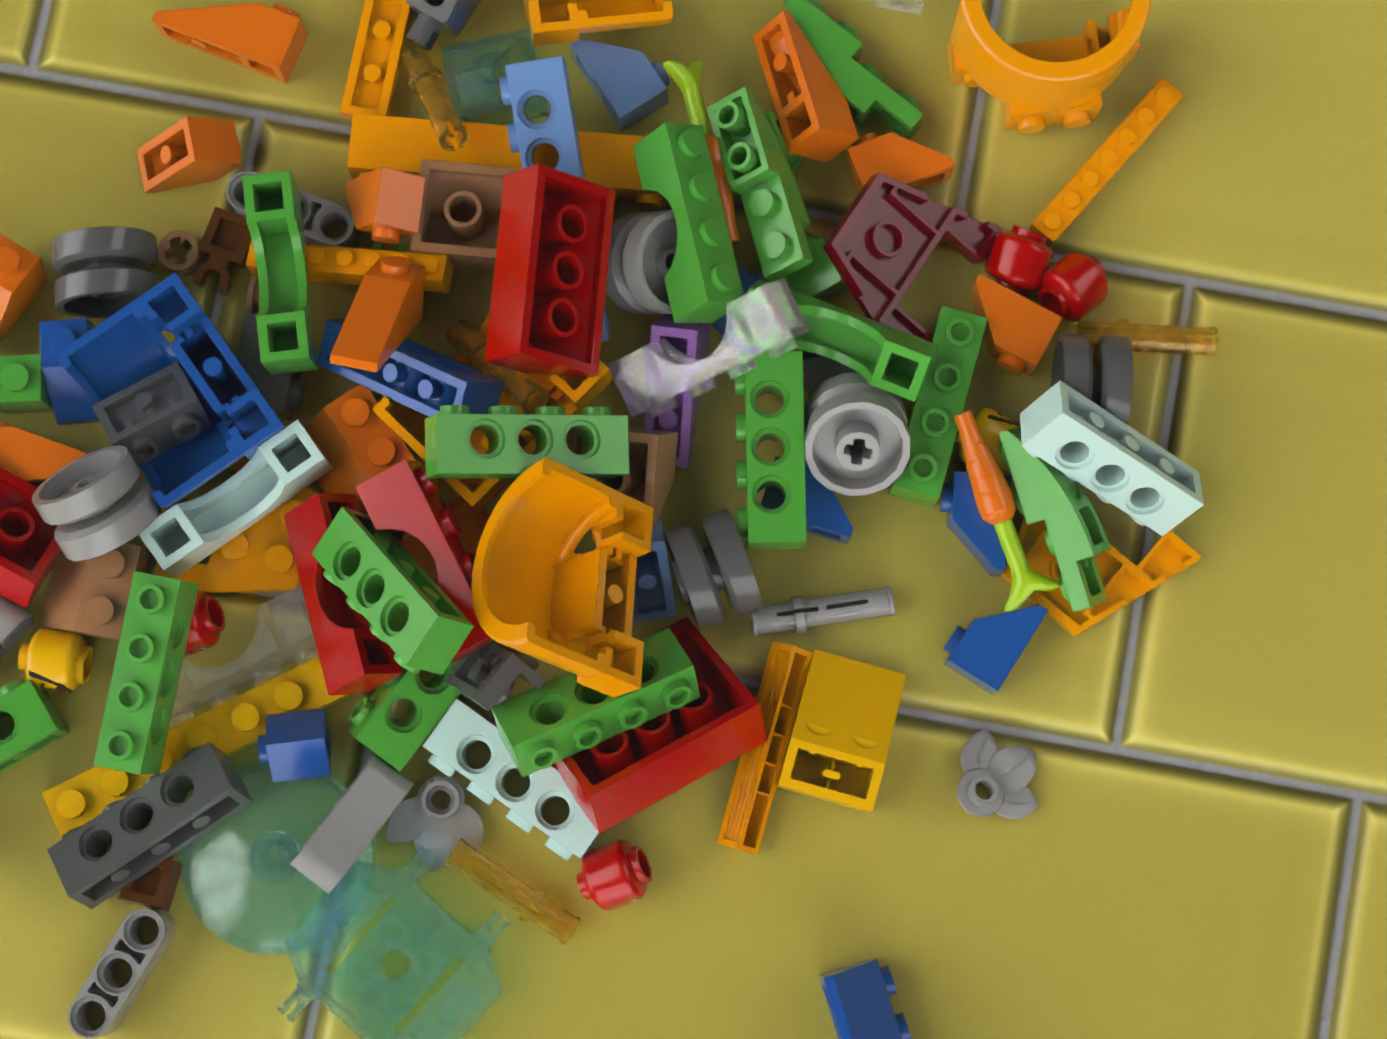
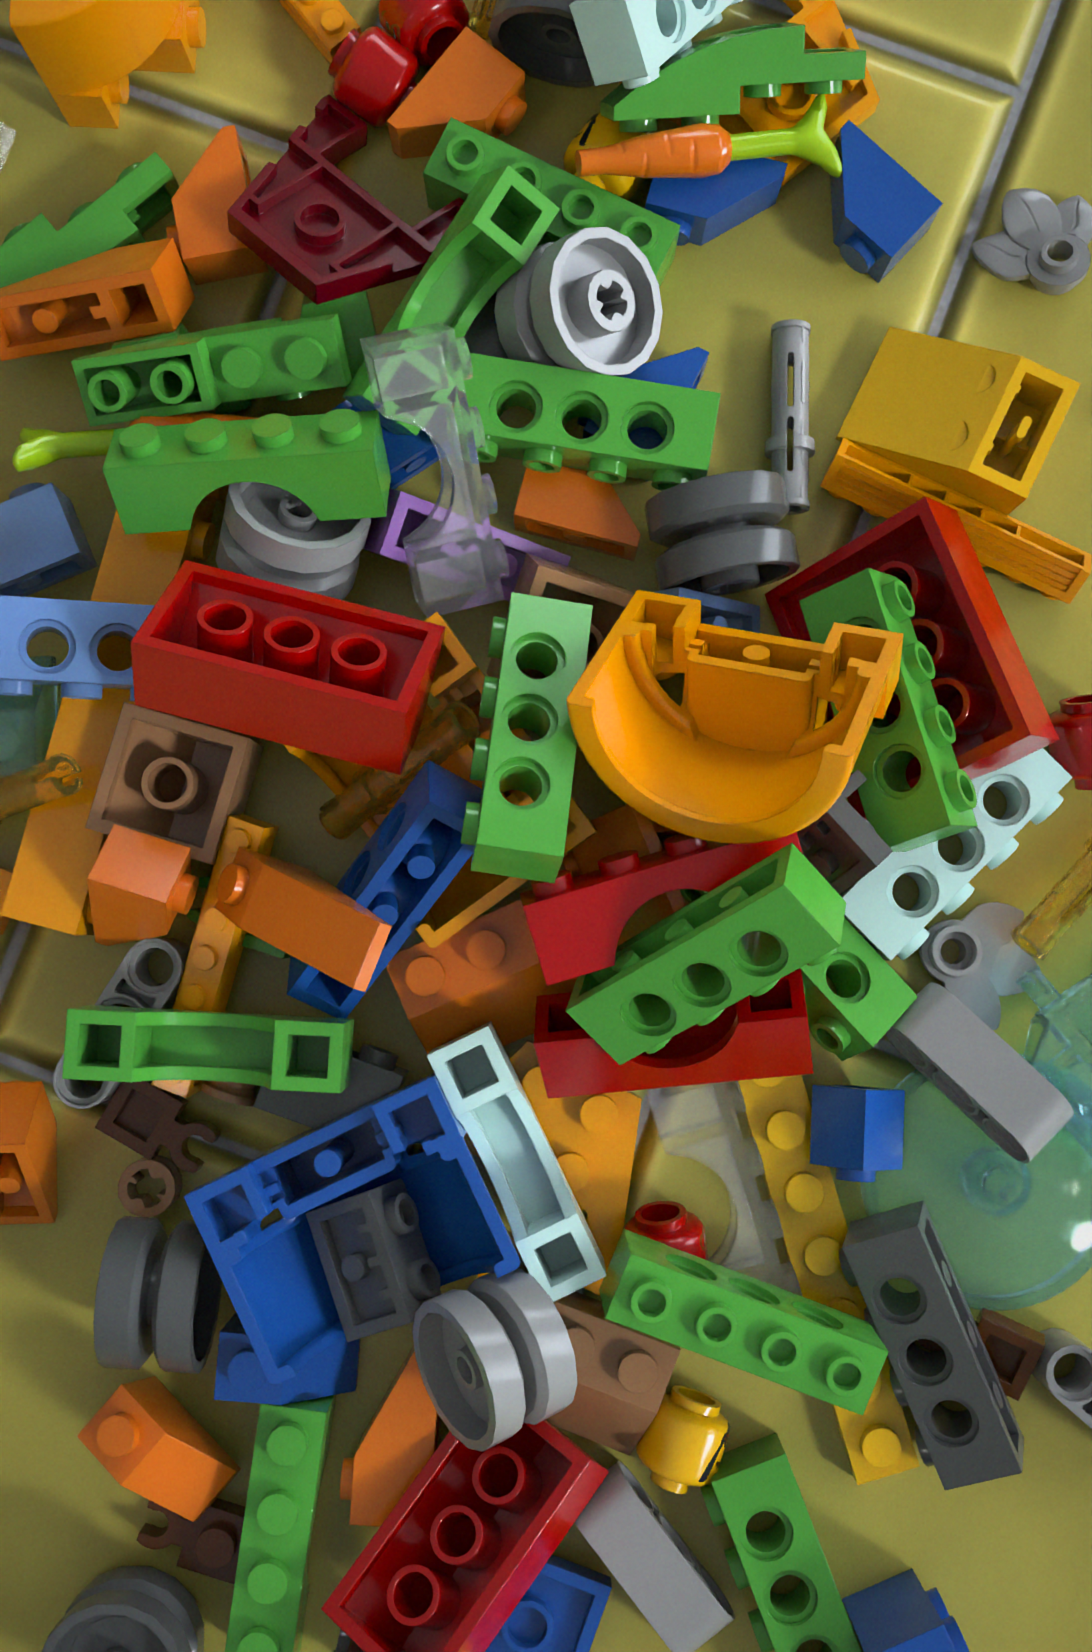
camera: 80 degrees left, 5 degrees up
none -> orange slope [513,466,641,561]

